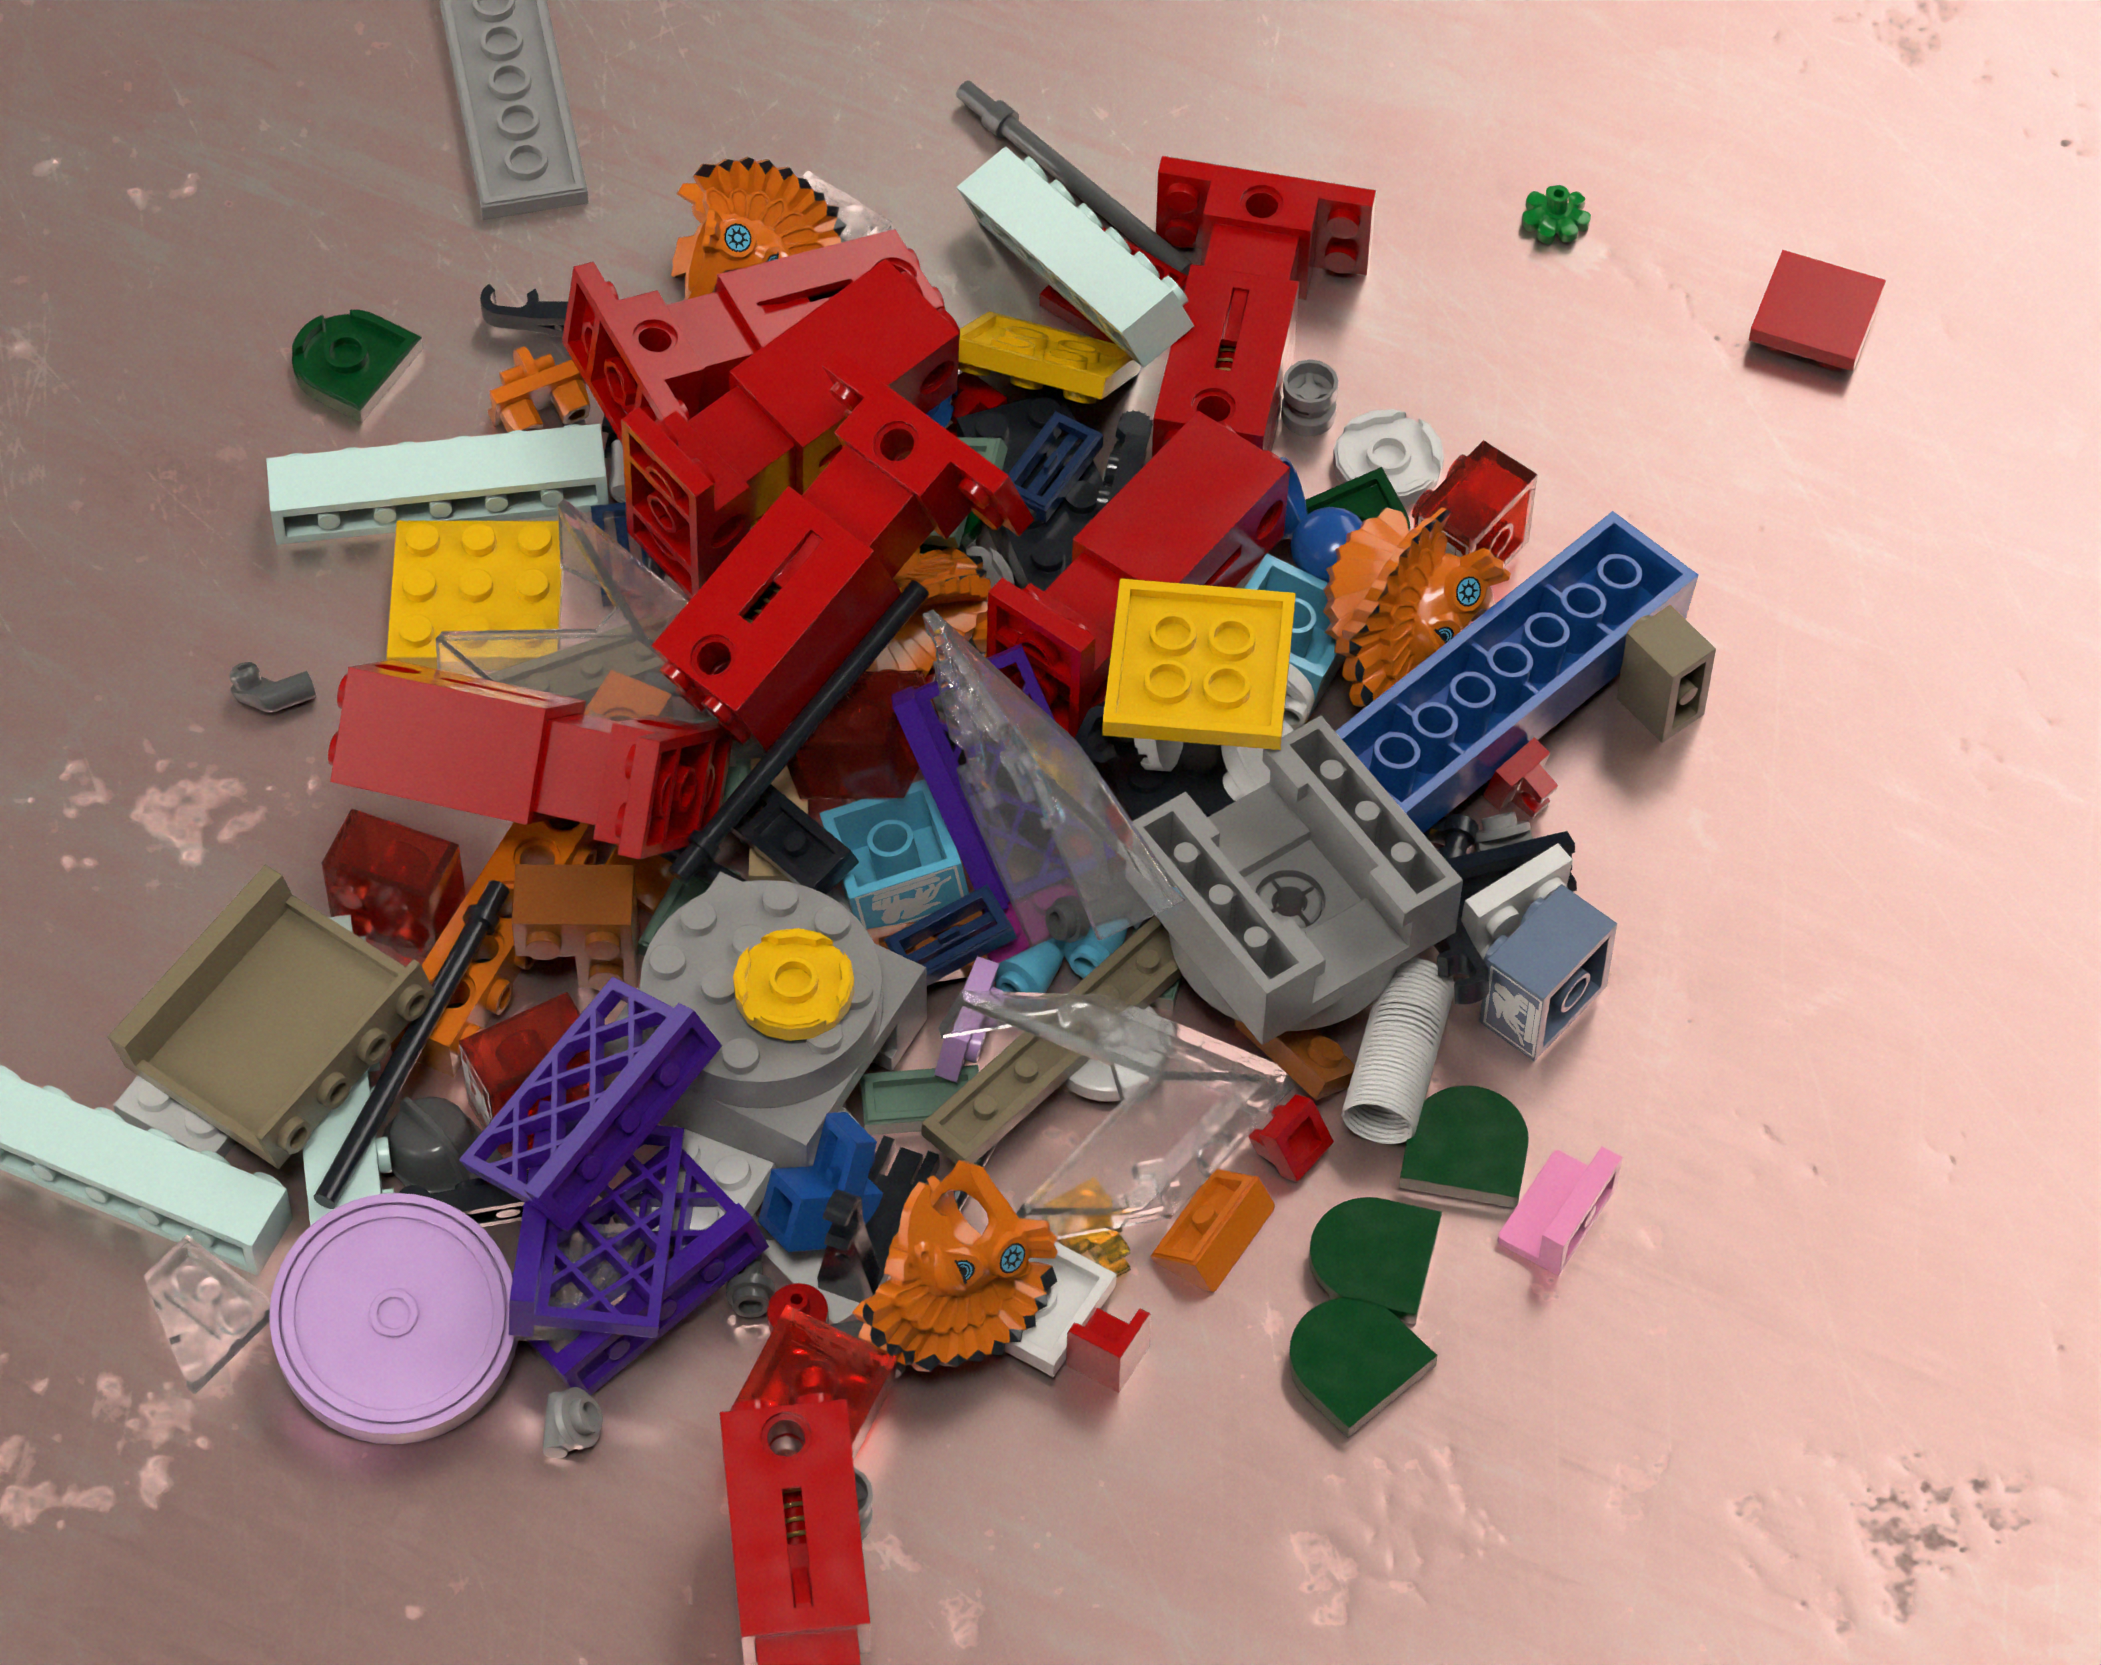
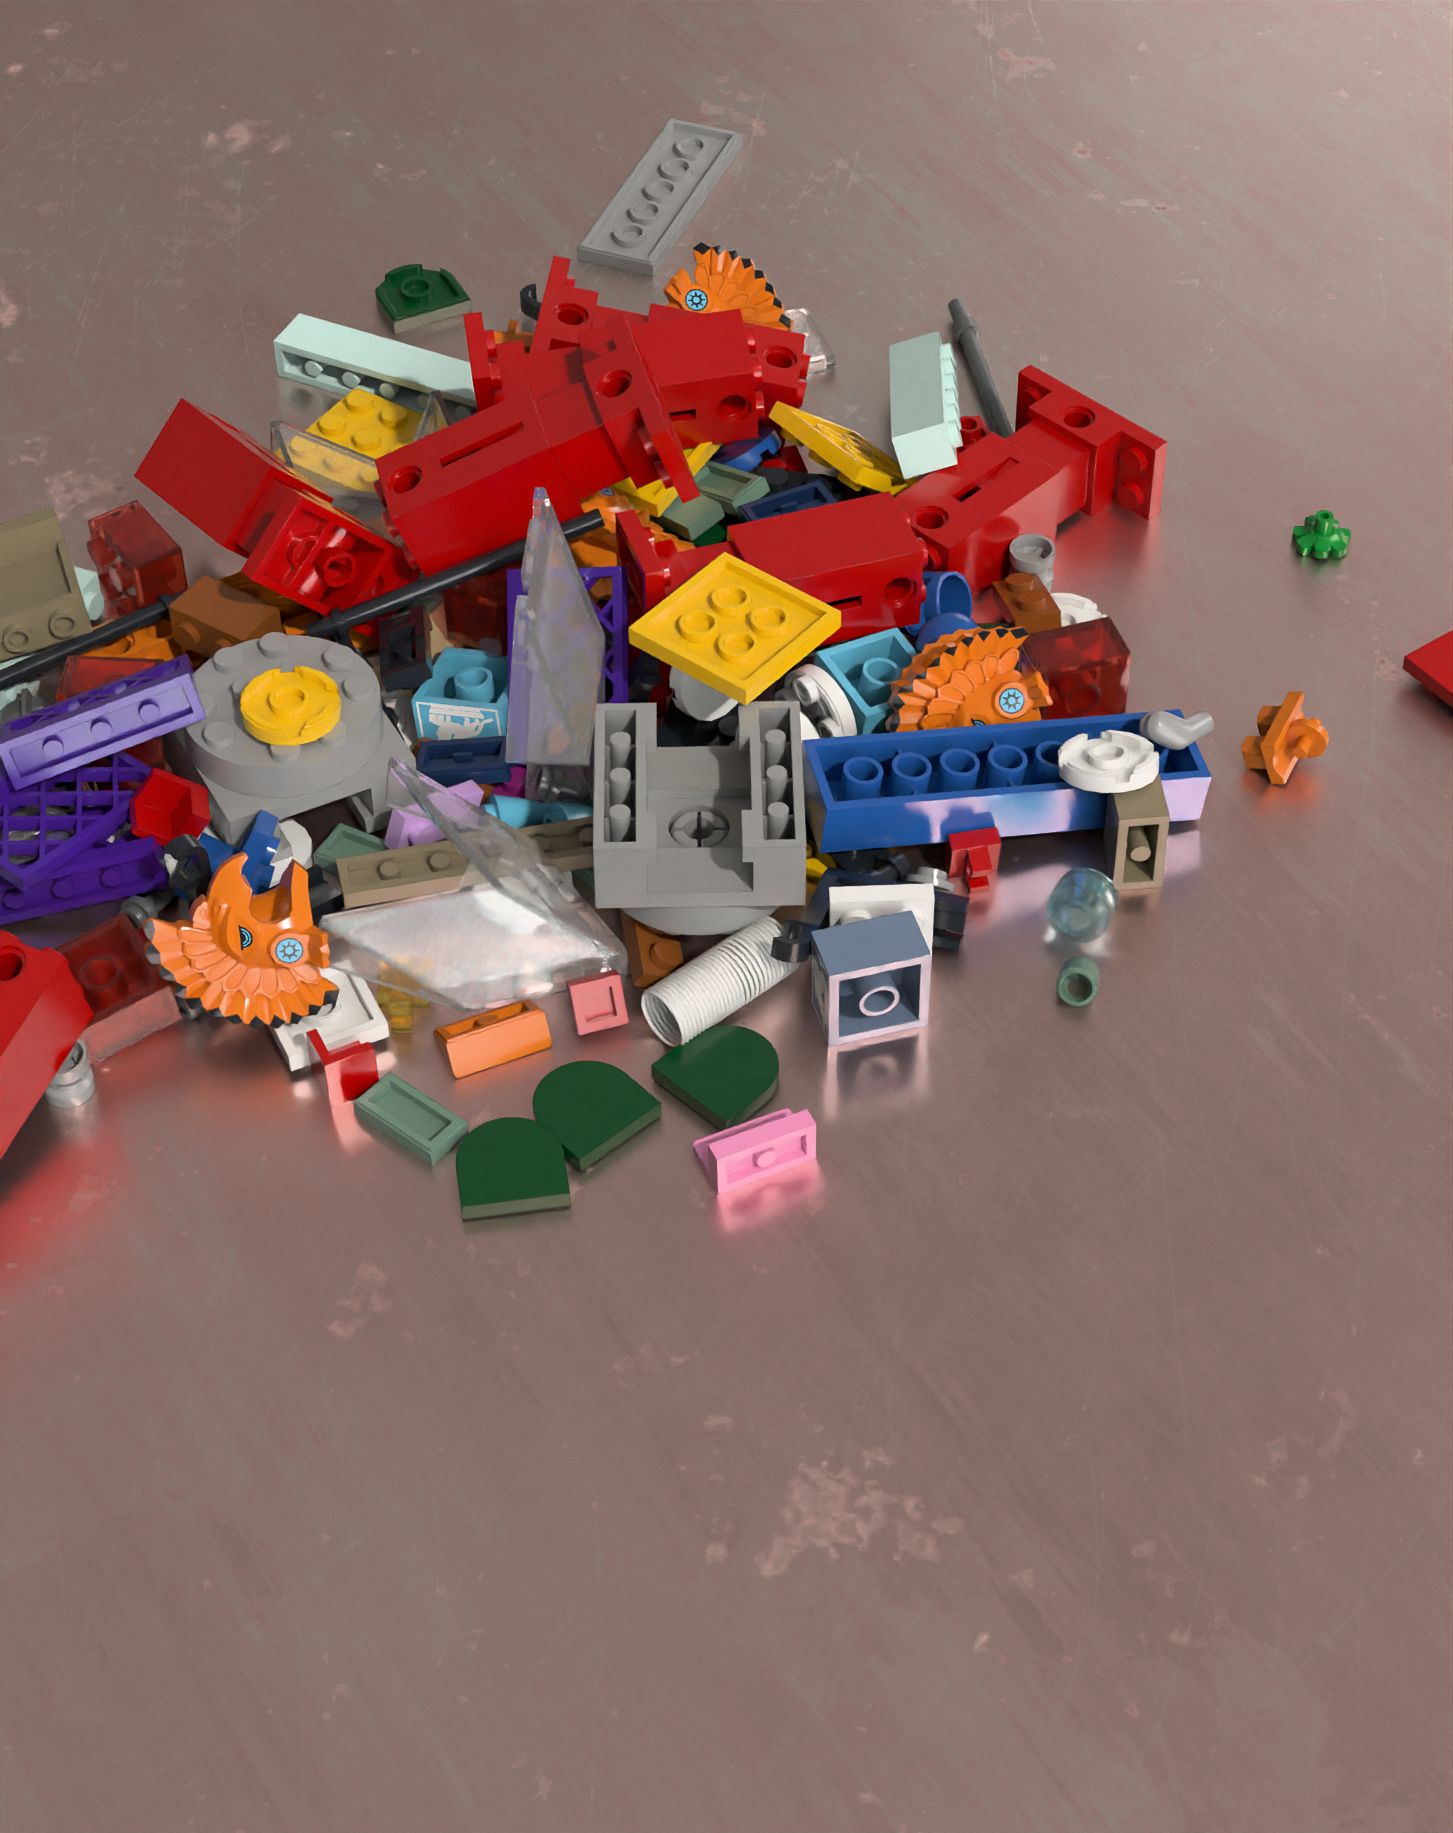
camera: 35 degrees right, 10 degrees down
none -> red panel [129,768,211,847]
none -> sand green tile [353,1071,469,1167]
none -> dark orange plate [992,573,1062,634]
none -> clear light blue head [1046,867,1119,943]
none -> sand green piece [1056,956,1100,1006]
none -> white tile [1058,730,1159,793]
none -> light grey arm [1139,710,1214,750]
none -> orange hips [1241,692,1329,784]

